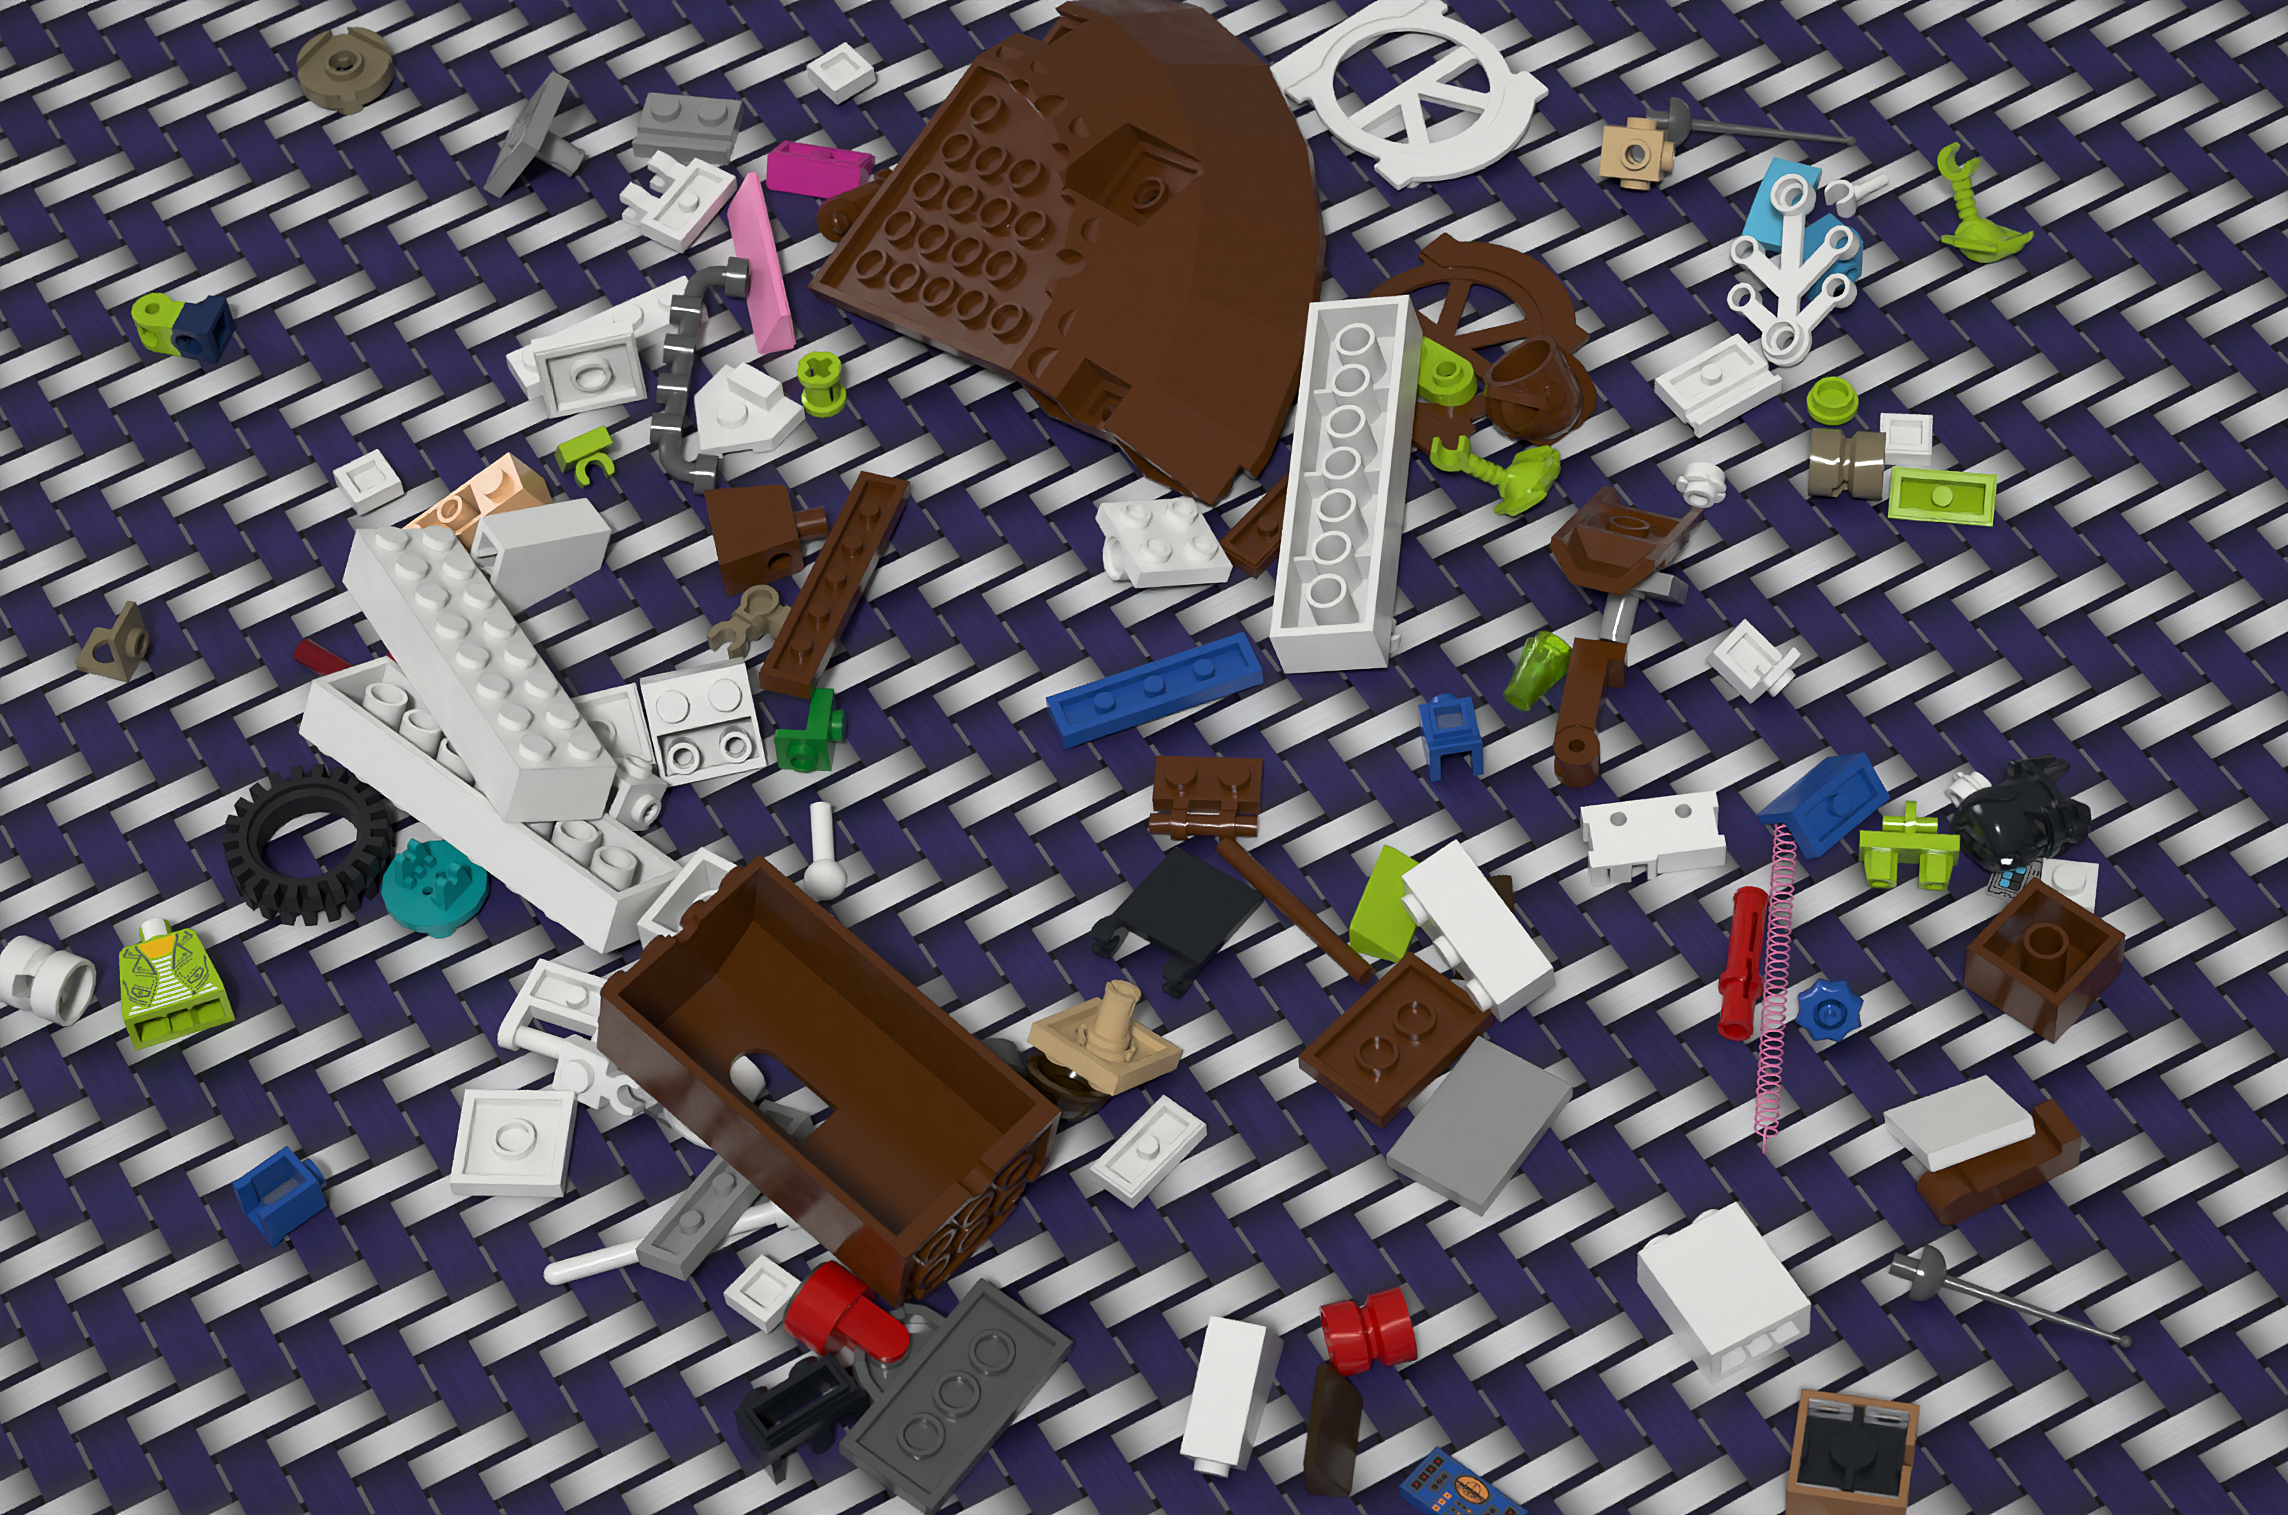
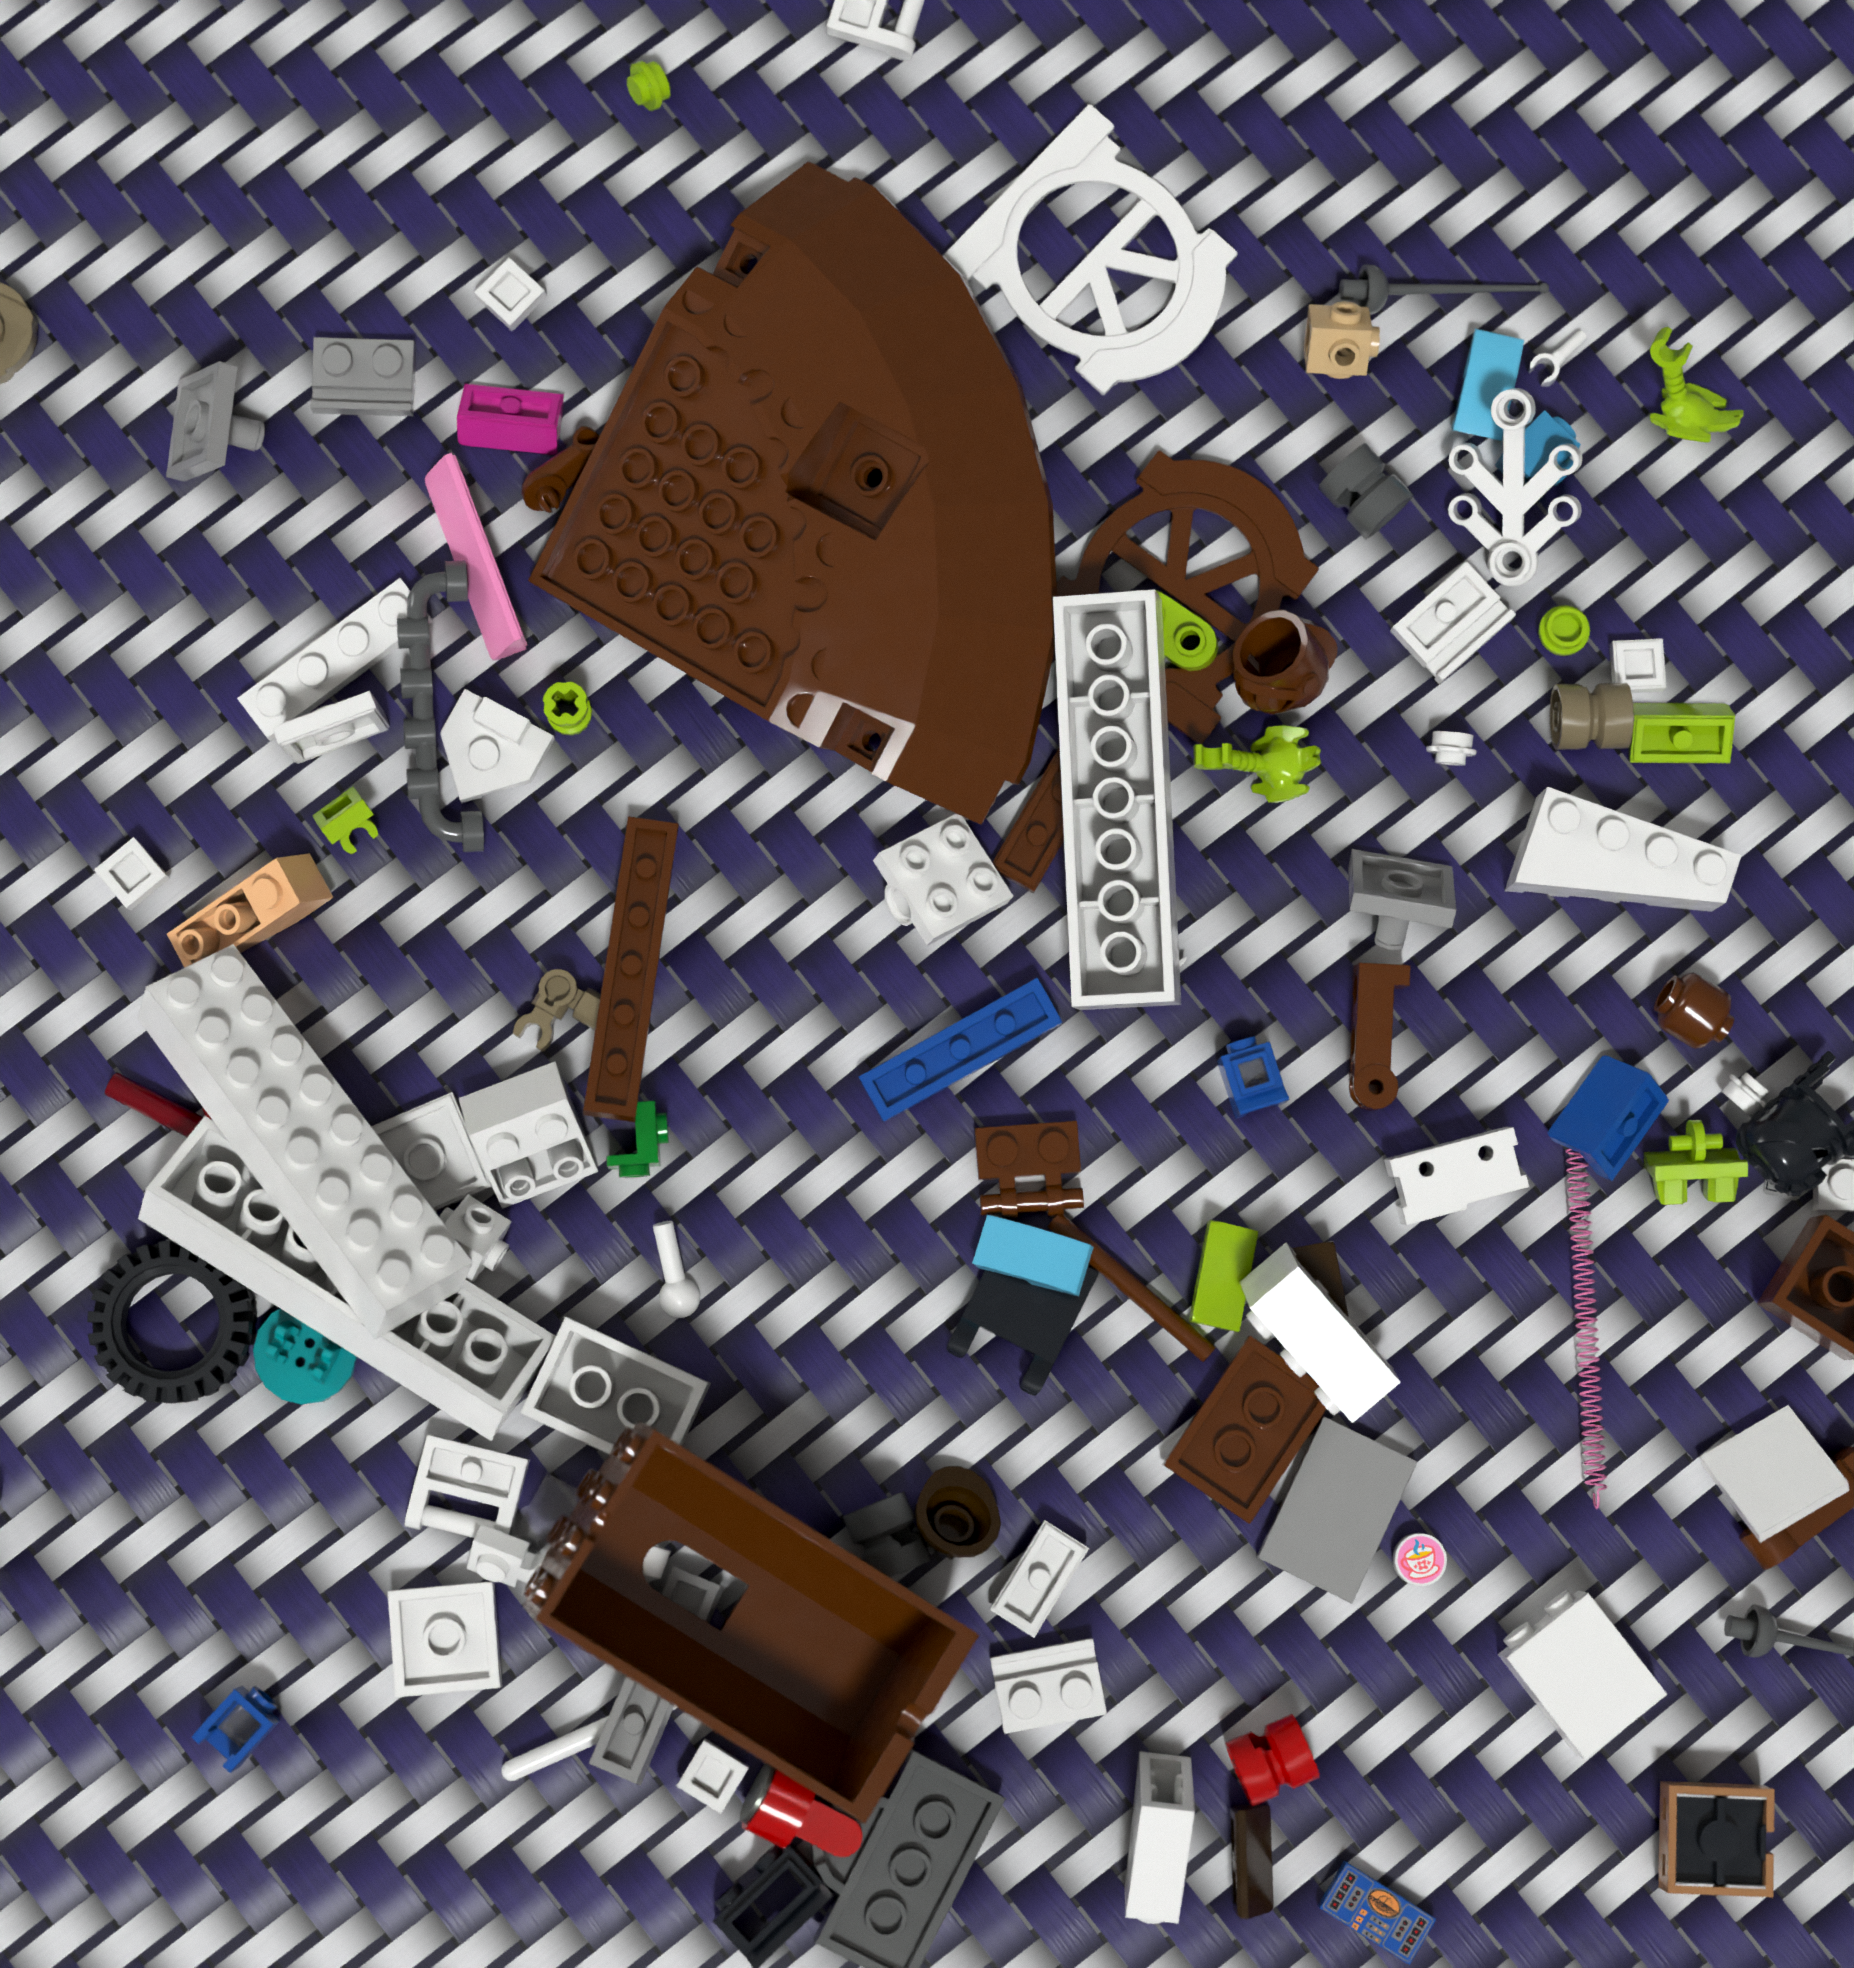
camera: 20 degrees left, 30 degrees up
lime torso [119,918,235,1051] -> none
white slope [470,498,612,616] -> none
white plate [620,150,737,254] -> none
reddish brown torso [704,484,829,597] -> none
tan plate [1027,980,1183,1096] -> none
clear neon green cone [1503,631,1572,712] -> none
reddish brown piece [1550,486,1704,596] -> none
white bracket [1705,619,1801,704] -> none
red pin [1717,886,1769,1041] -> none
blue piece [1795,978,1864,1042] -> none
none -> medium azure slope [972,1215,1094,1296]
none -> white plate [990,1637,1107,1734]
none -> dark grey wheel [1318,443,1414,539]
none -> tile [1392,1533,1447,1586]
none -> white wedge [1505,787,1742,912]
none -> reddish brown head [1654,972,1735,1049]

